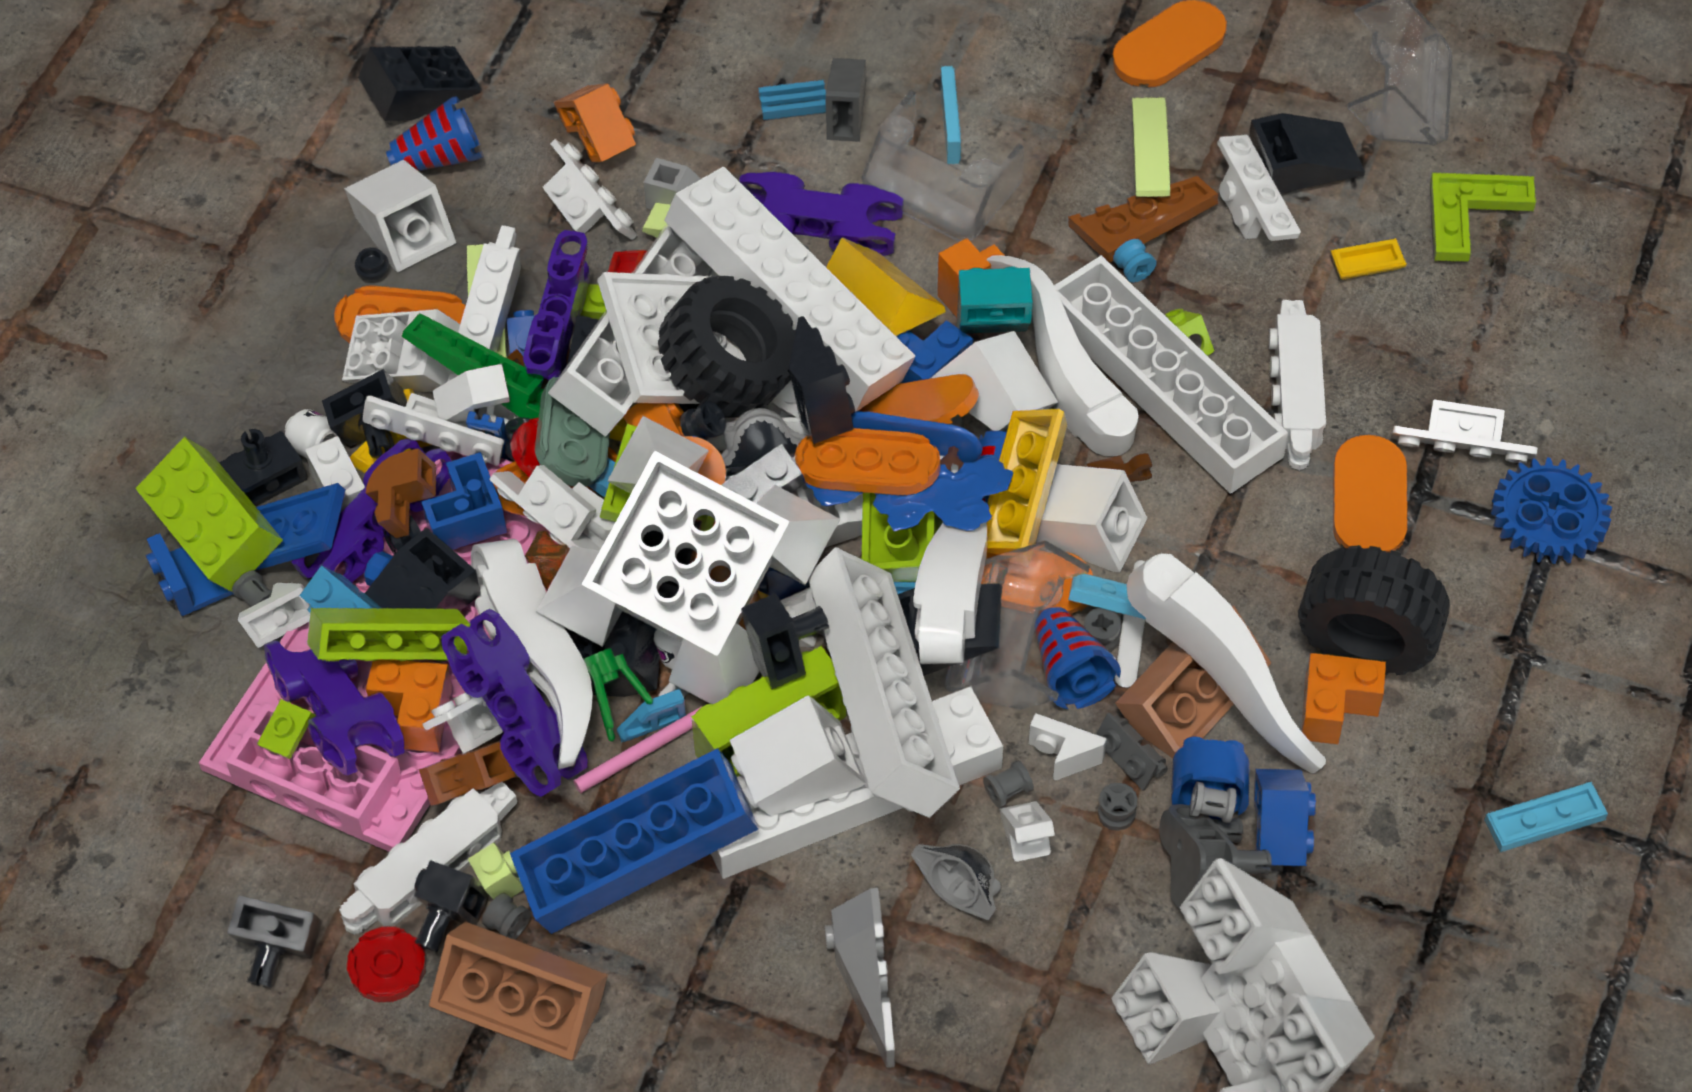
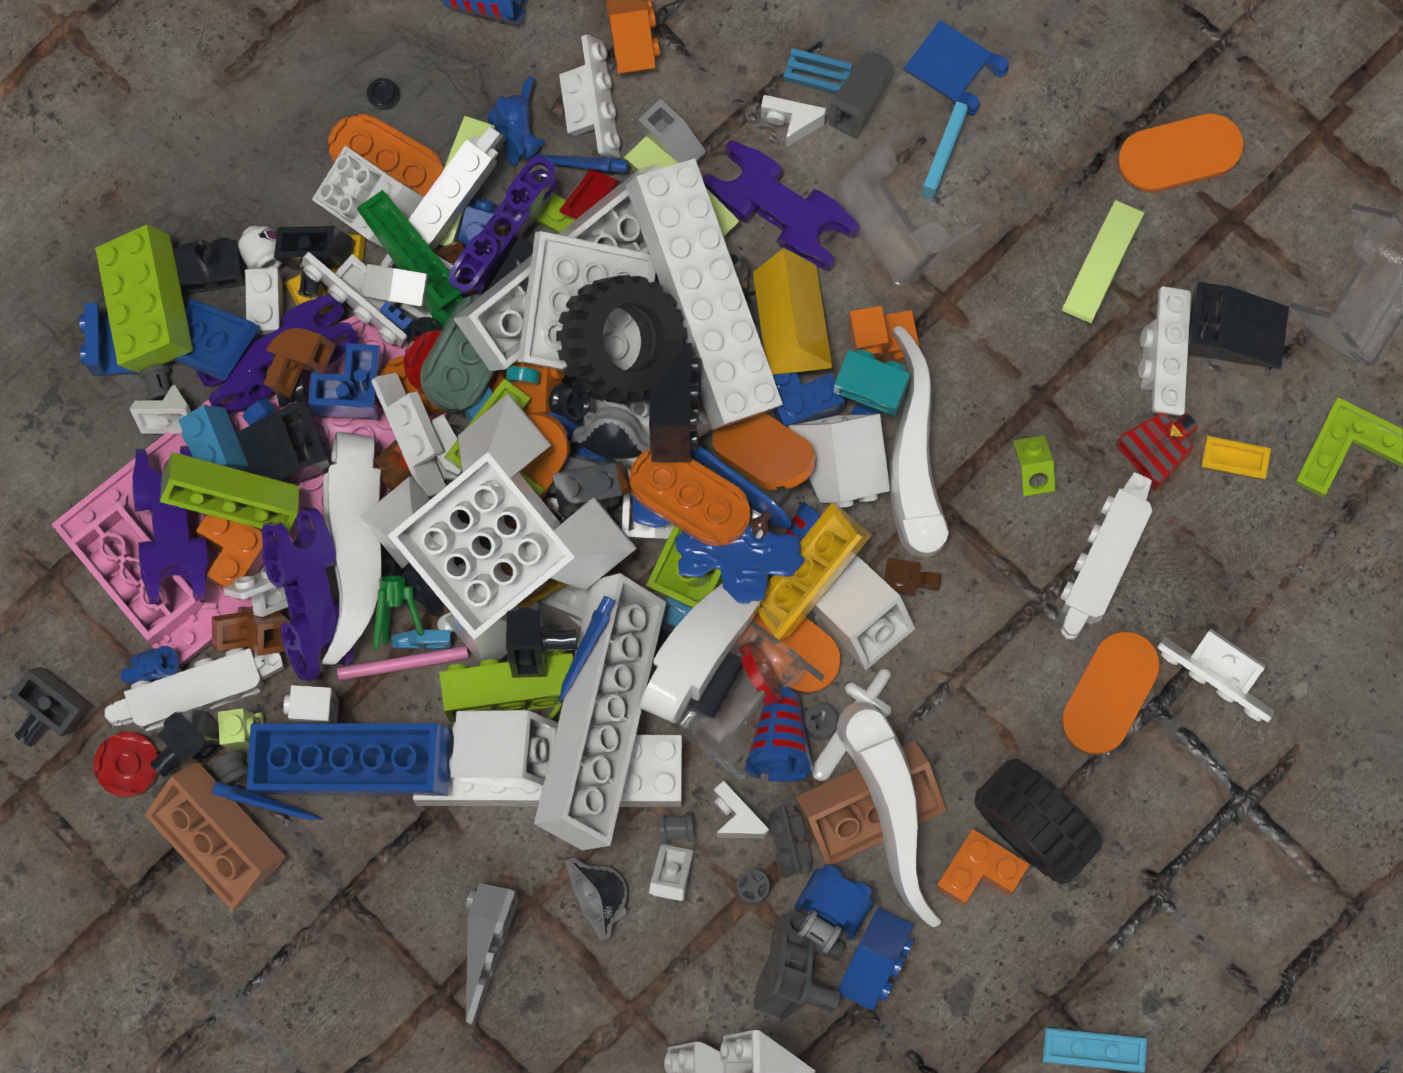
camera: 25 degrees right, 20 degrees up
lime bracket [257,699,316,759] -> none
white slope [344,160,456,272] -> none
white brick [1054,256,1288,494] -> none
dark orange wing [1068,176,1218,263] -> none
medium azure tile [1068,571,1146,619] -> none
dark azure wheel [1113,239,1157,282] -> none
blue gear [1491,457,1612,564] -> none
none -> blue hinge [120,646,179,684]
none -> blue bar [212,781,324,820]
none -> white brick [284,685,339,724]
none -> blue animal [488,76,545,166]
none -> teal tile [506,366,540,384]
none -> blue bar [531,155,629,173]
none -> blue bar [558,596,616,705]
none -> red tile [739,641,783,705]
none -> white slope [761,95,826,147]
none -> blue flag [904,20,1009,116]
none -> red torso [1115,413,1198,491]

